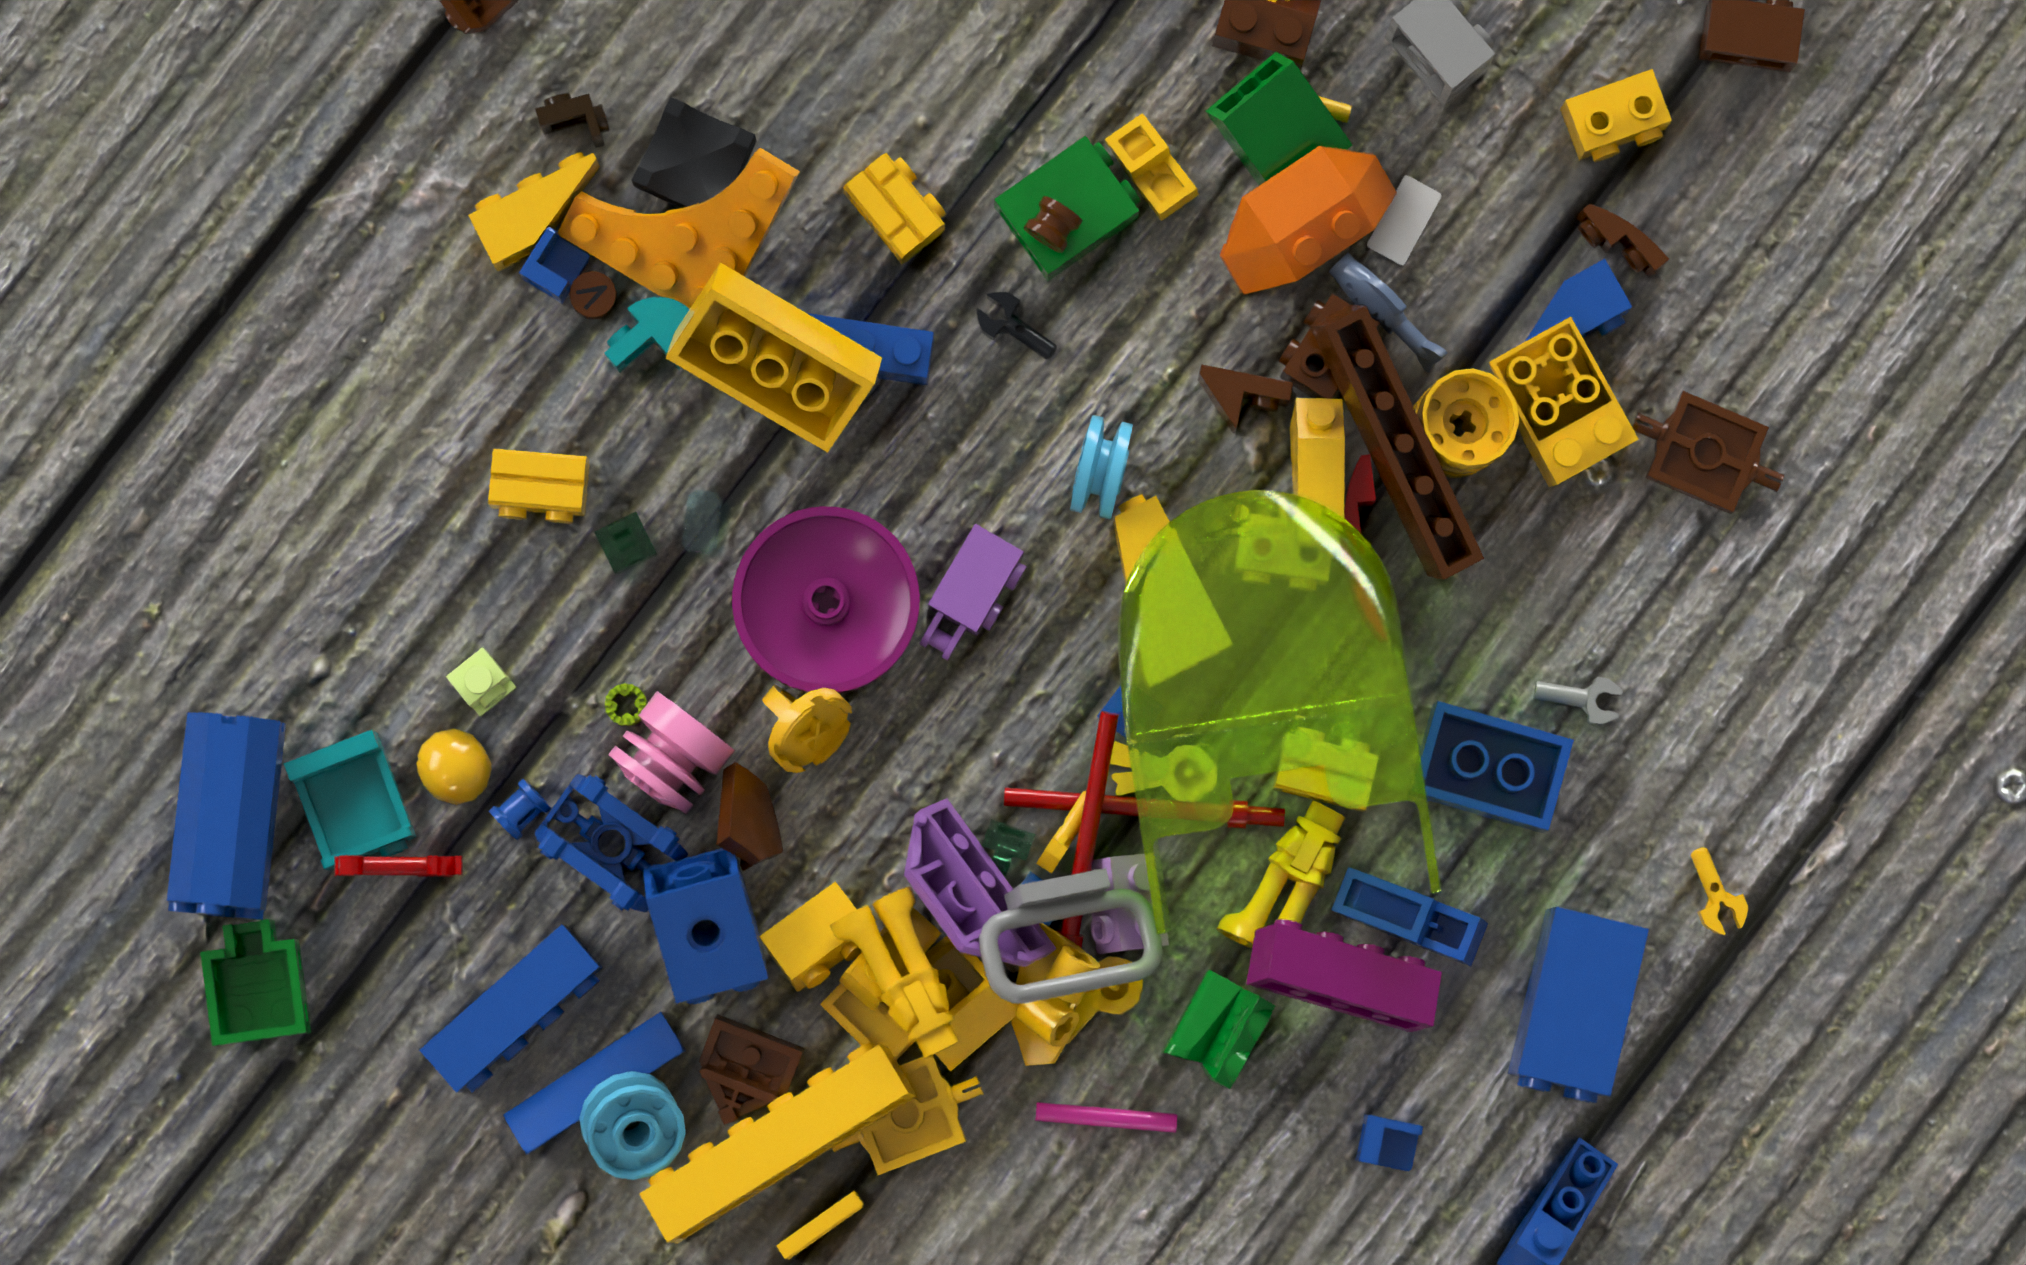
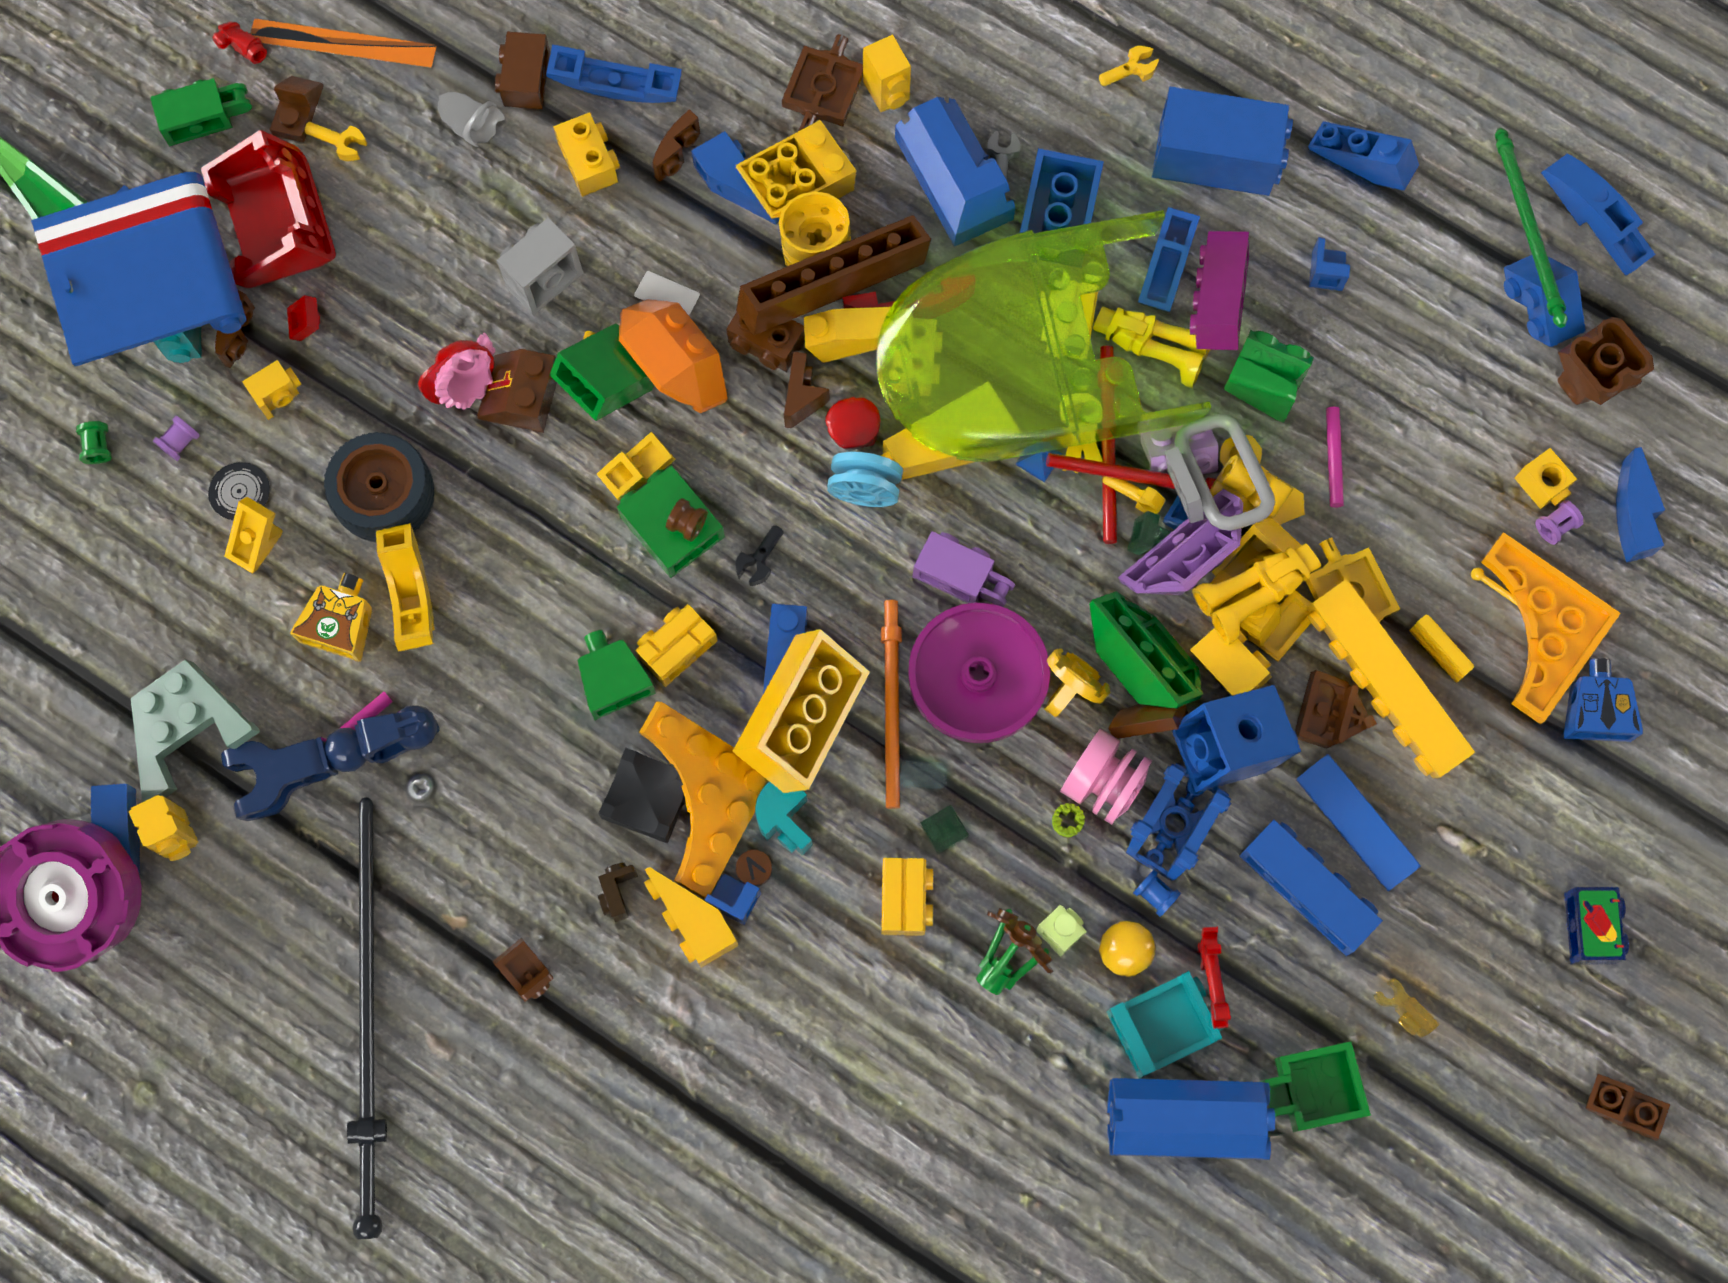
camera: 90 degrees left, 10 degrees down
medium azure wheel [579,1071,686,1180] -> none
sand blue animal [1329,253,1447,372] -> none
none -> blue slope [546,45,682,103]
none -> green torso [577,630,656,720]
none -> red hair [825,397,881,450]
none -> yellow brick [863,34,911,113]
none -> orange bar [881,600,902,809]
none -> blue brick [895,97,1016,247]
none -> plant [976,908,1054,995]
none -> green wedge [1089,591,1203,709]
none -> clear yellow plate [1373,978,1440,1038]

